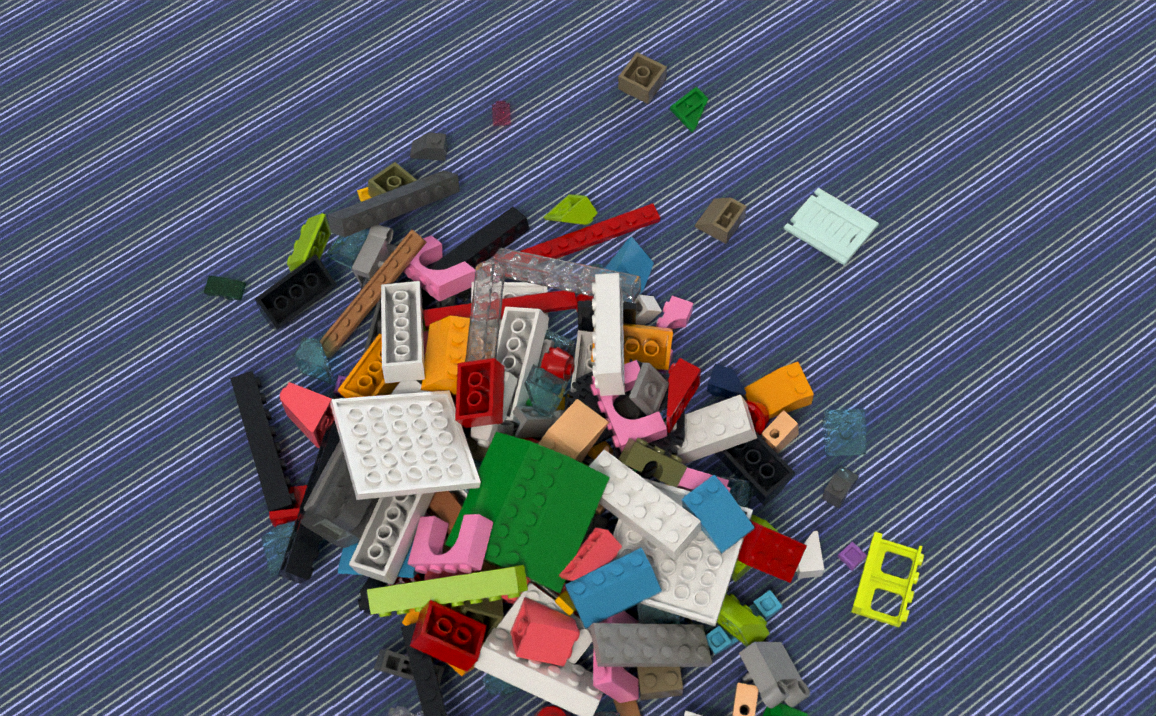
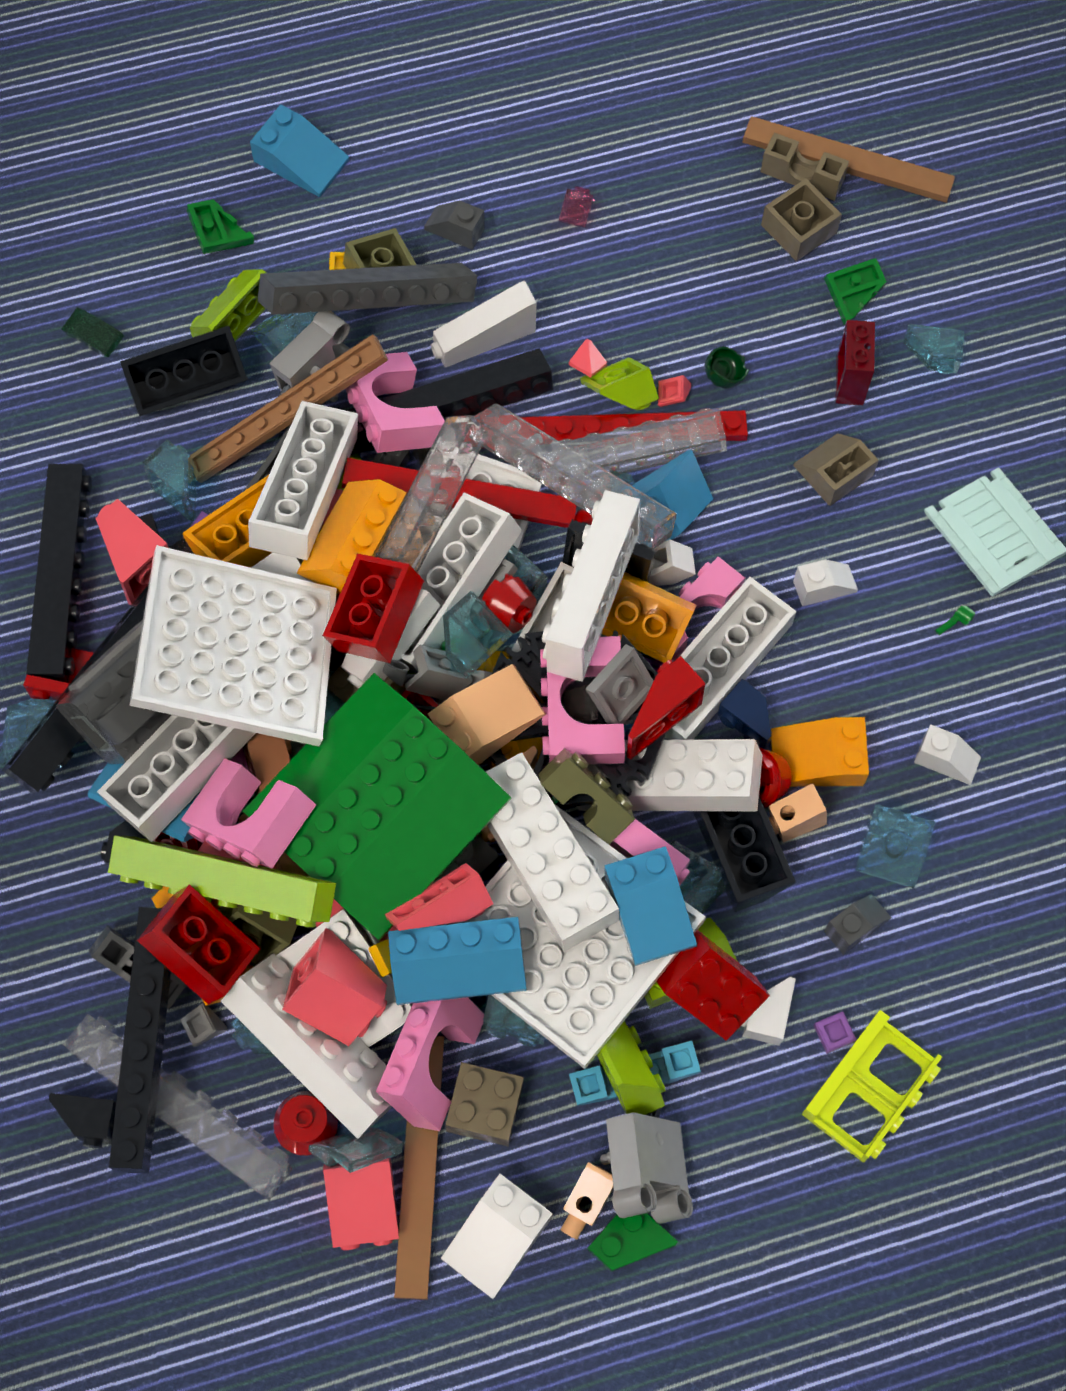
camera: 15 degrees right, 5 degrees up
light grey plate [589,623,712,667] -> none
none -> light grey slope [180,1003,228,1047]
none -> green wing [187,199,254,254]
none -> dark azure slope [250,104,350,197]
none -> white slope [431,280,536,368]
none -> clear brick [551,408,727,487]
none -> coral slope [568,339,607,377]
none -> coral slope [658,375,691,407]
none -> white brick [665,577,796,740]
none -> dark green hair [705,346,749,389]
none -> medium nougat tile [742,116,955,203]
none -> dark tan arch [760,132,849,201]
none -> white slope [793,559,858,606]
none -> dark red window [835,320,875,405]
none -> clear light blue slope [903,324,964,374]
none -> white slope [914,724,981,785]
none -> green hand [935,605,975,636]

